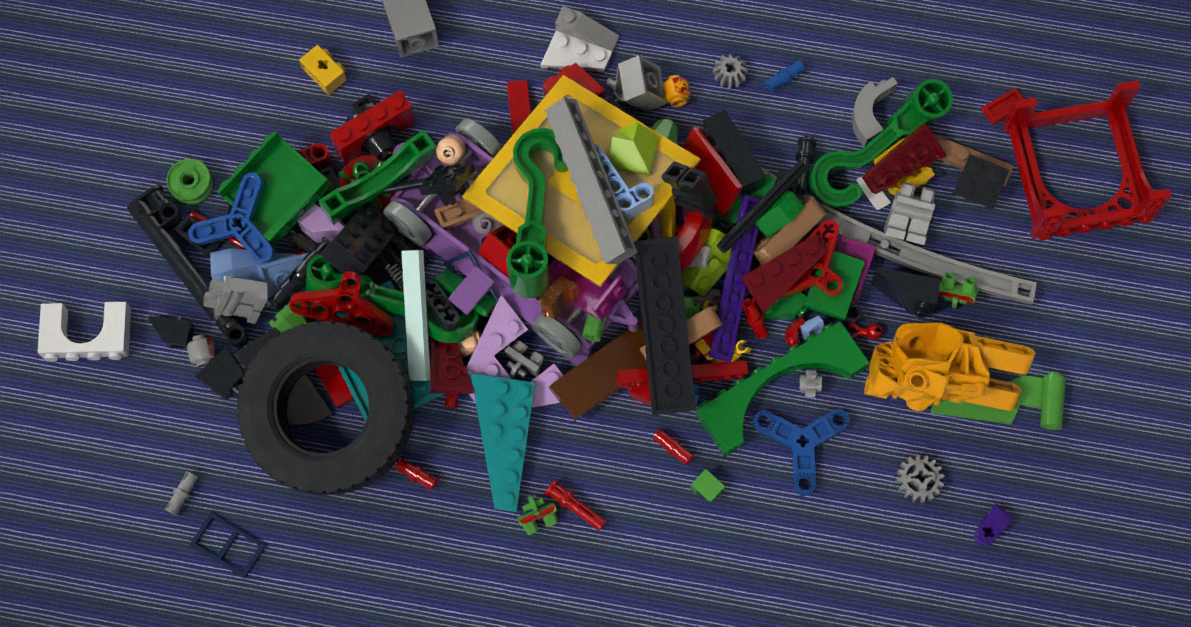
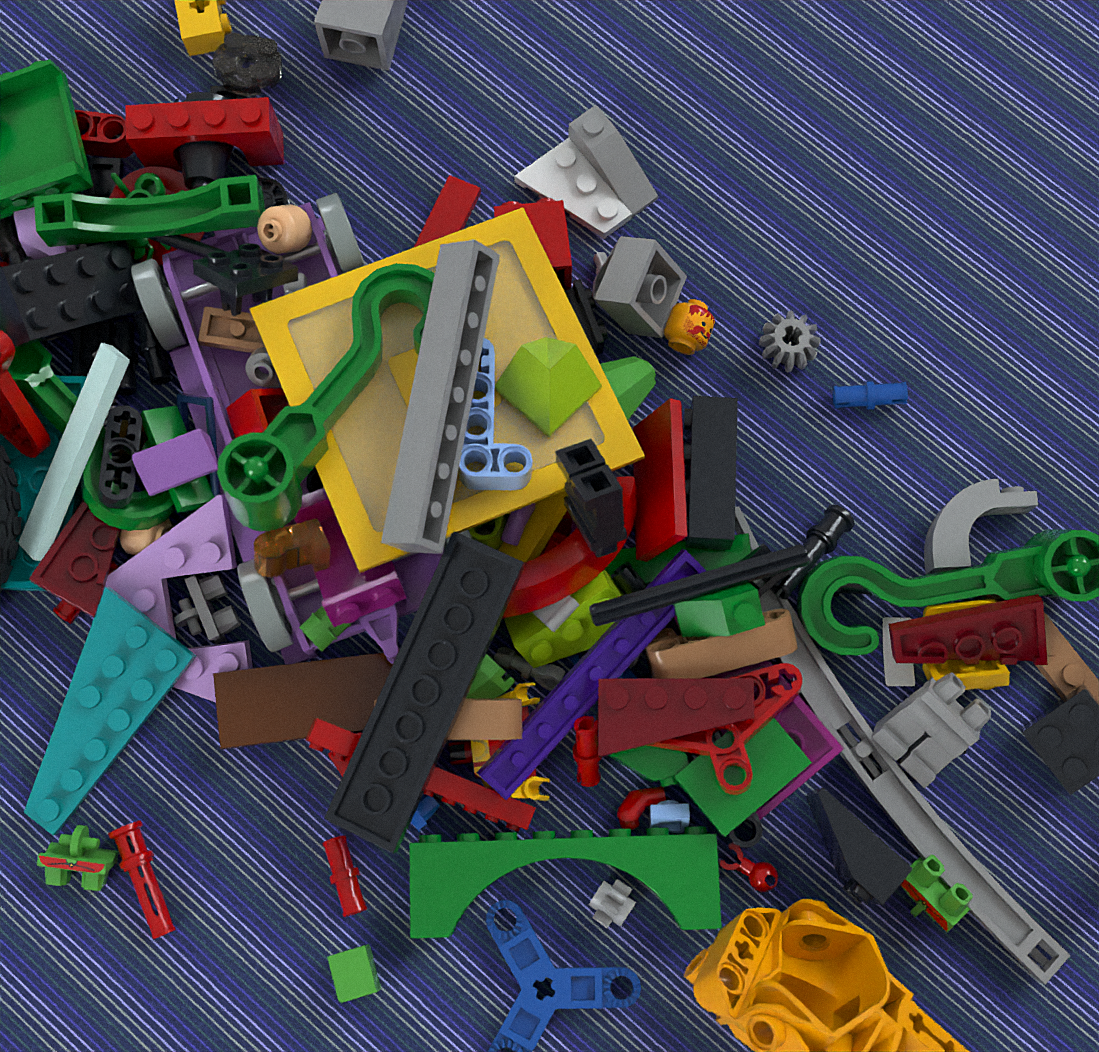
camera: 30 degrees right, 5 degrees up
none -> clear smoke plate [213,33,283,96]

